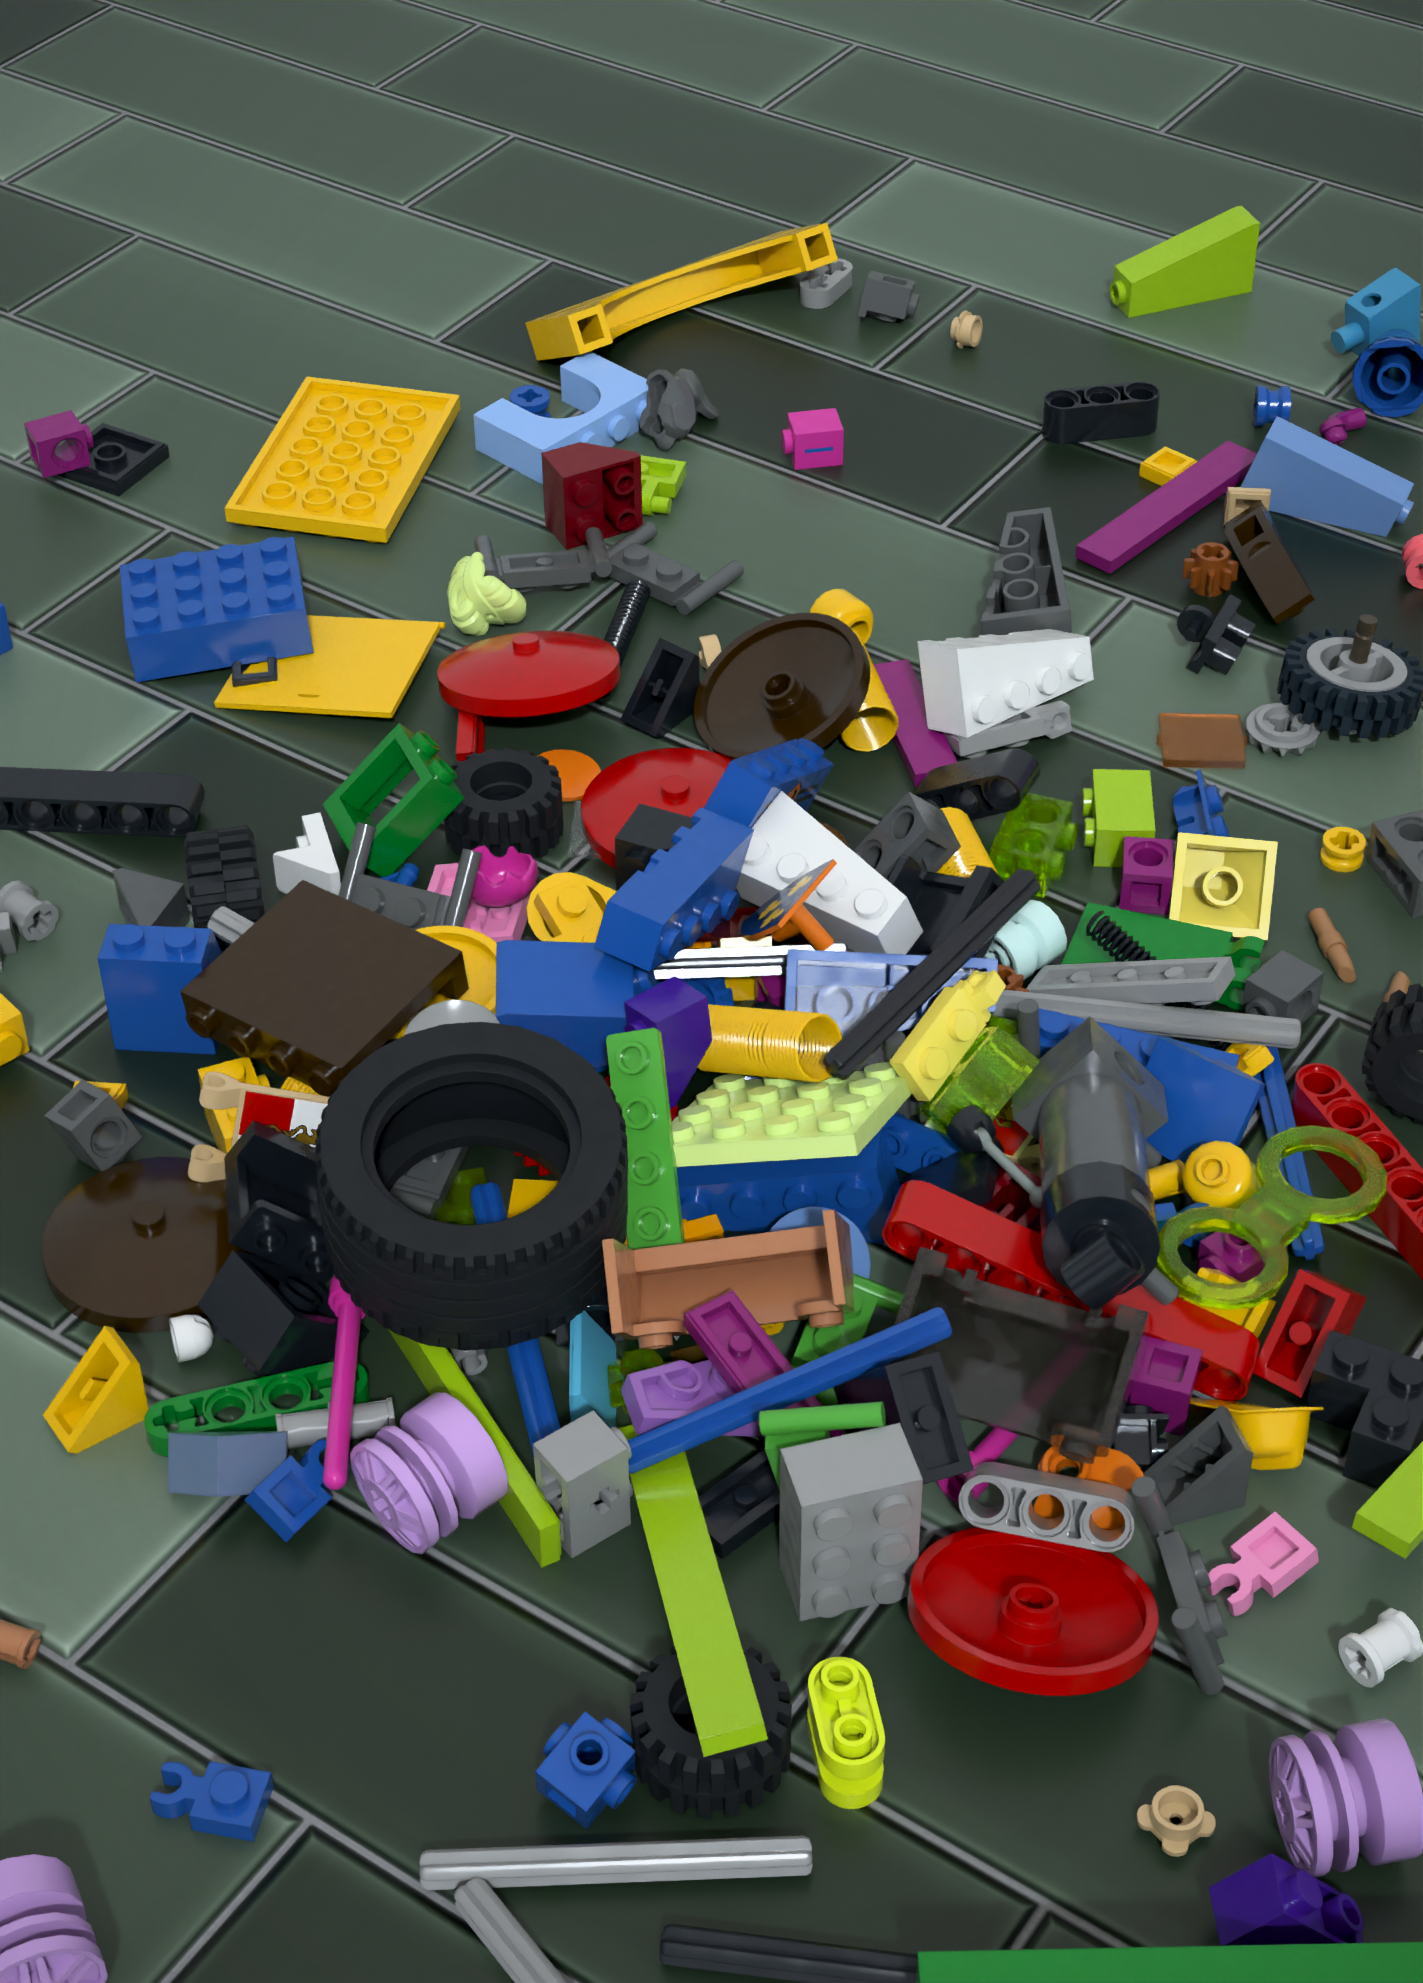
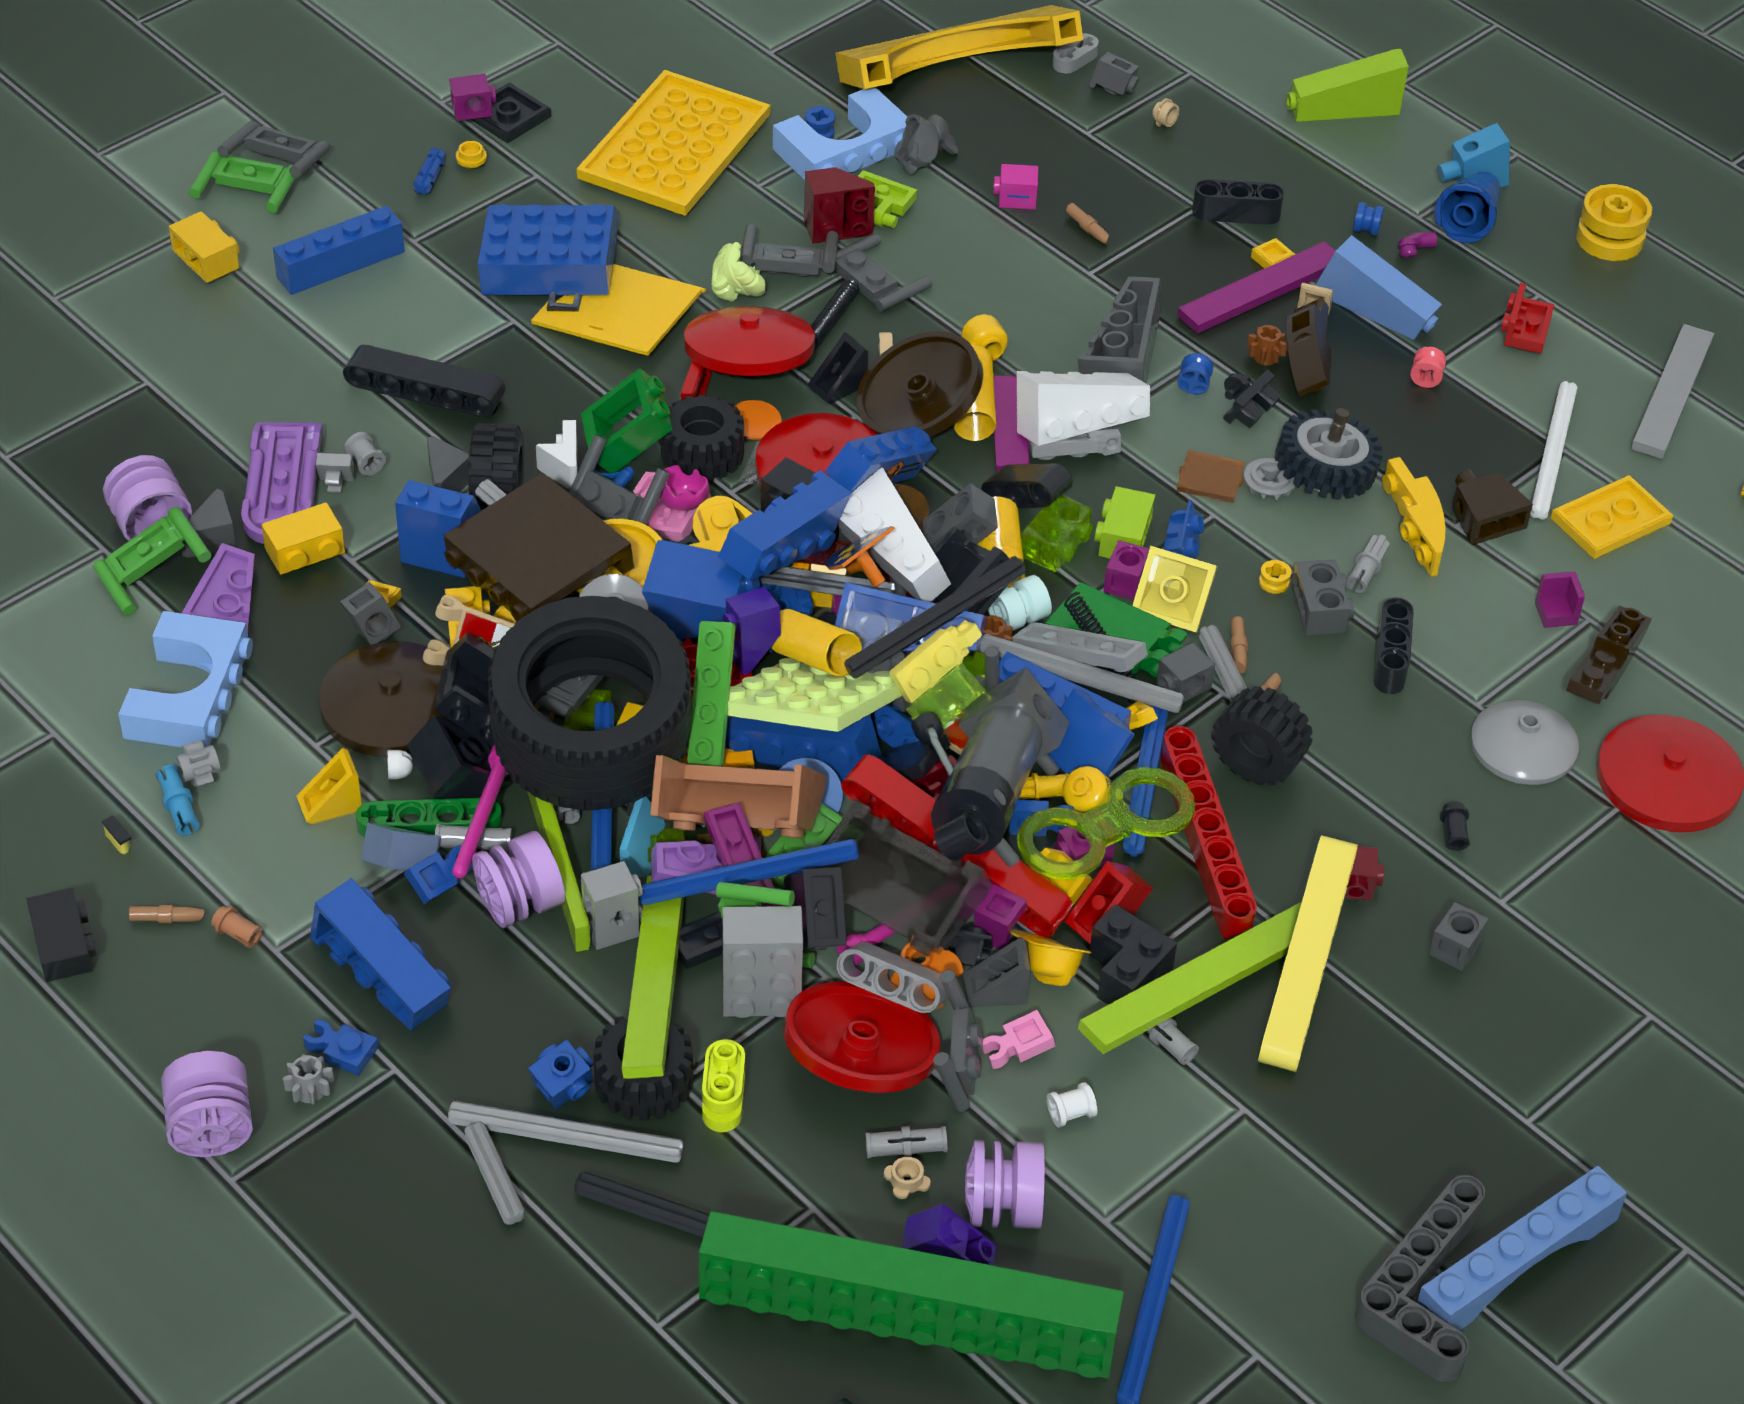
camera: 10 degrees right, 5 degrees up
none -> light grey gear [283,1054,334,1105]
none -> blue wedge [310,878,451,1030]
none -> blue axle [413,147,446,195]
none -> yellow plate [456,141,487,169]
none -> light grey pin [865,1126,948,1158]
none -> medium nougat piece [1065,203,1109,245]
none -> blue wheel [1177,353,1214,395]
none -> light grey axle [1199,625,1247,702]

